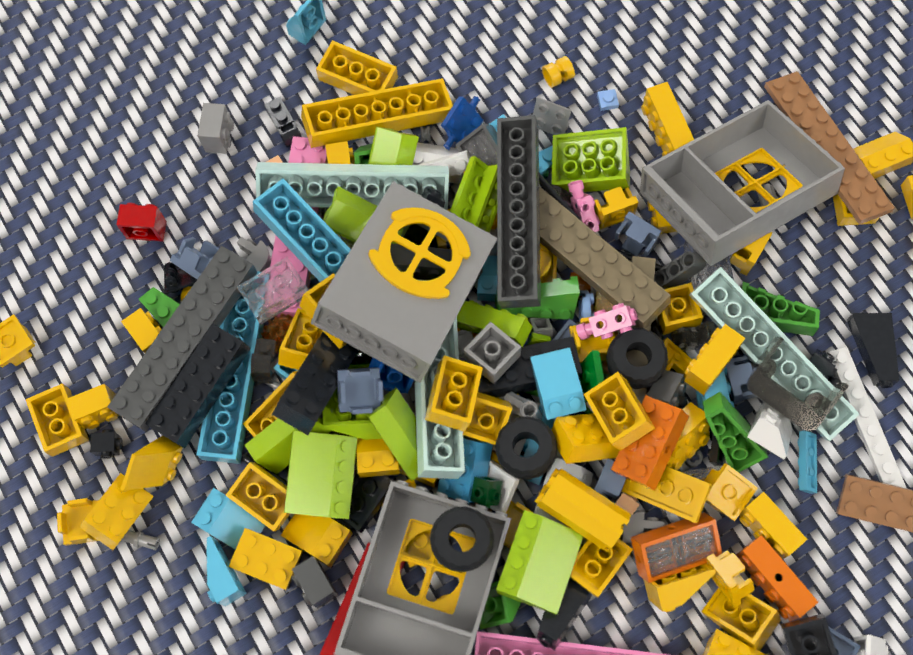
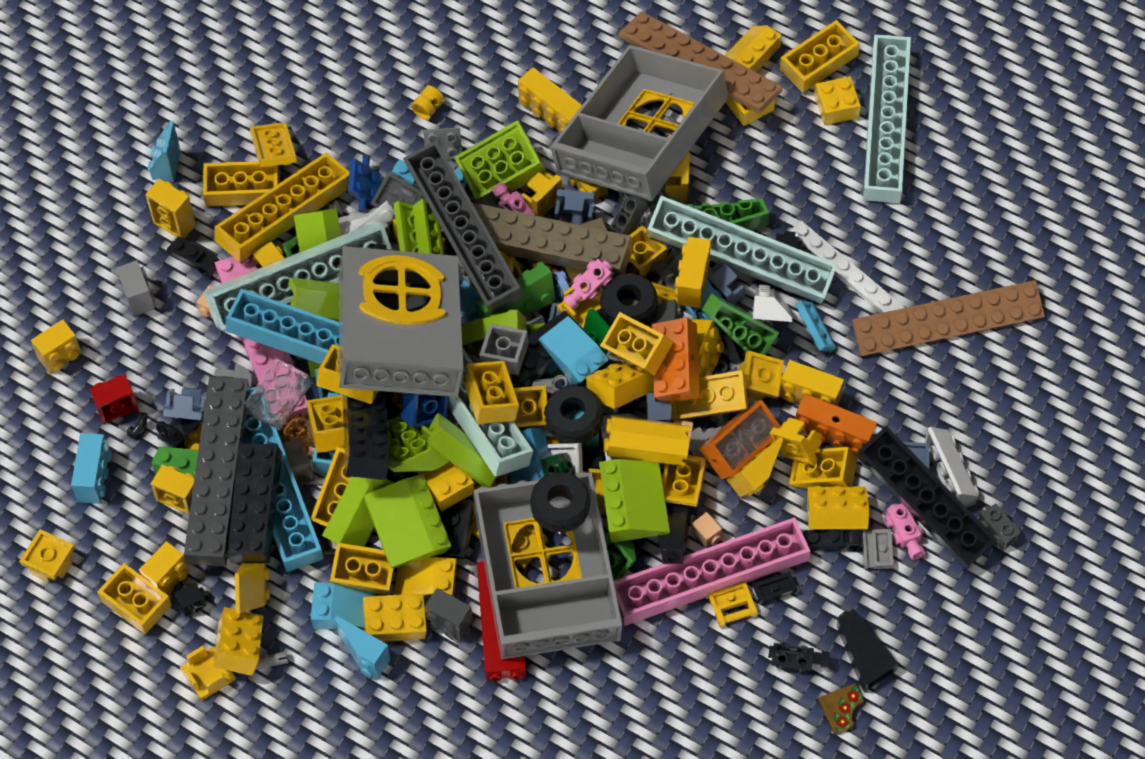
camera: 30 degrees left, 10 degrees down
sand blue panel [337,367,383,414] -> none
light blue plate [597,89,619,111] -> none
clear smoke windscreen [747,337,849,432] -> none
black slope [847,313,899,388] -> none
none -> yellow brick [31,319,82,374]
none -> medium azure brick [71,433,112,504]
none -> black arm [127,412,148,439]
none -> yellow brick [145,179,196,239]
none -> yellow plate [250,122,297,168]
none -> black brick [582,447,604,473]
none -> light nougat brick [691,512,722,548]

